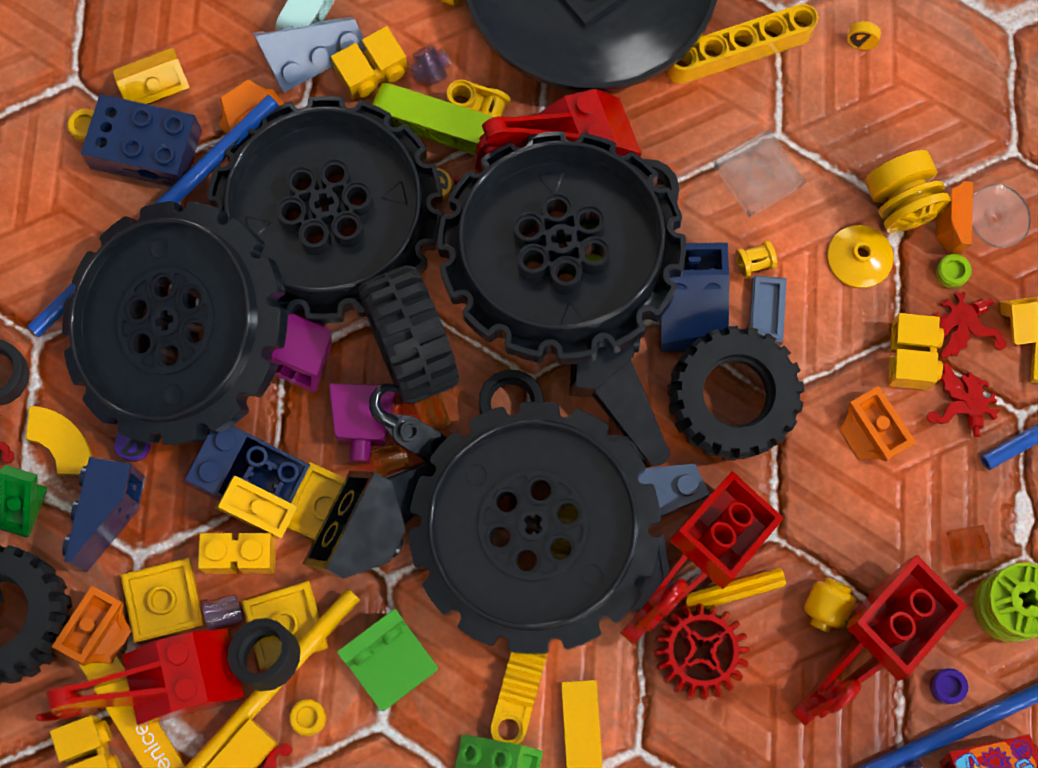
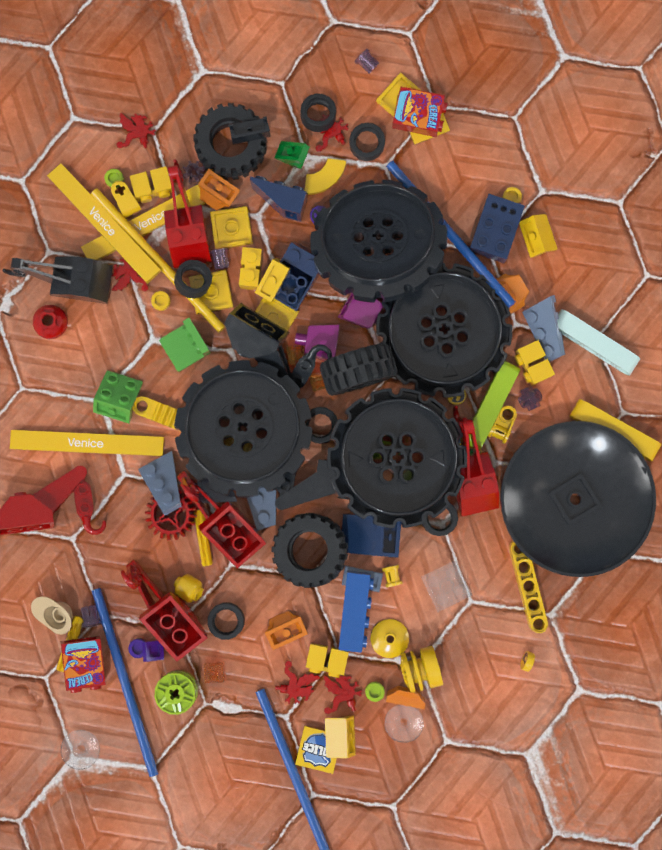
camera: 100 degrees right, 10 degrees up
none -> sand blue wing [138,451,182,516]
none -> dark purple tile [142,640,164,662]
none -> gear [183,161,206,185]
none -> black tyre [207,602,245,640]
none -> blue brick [339,570,374,653]

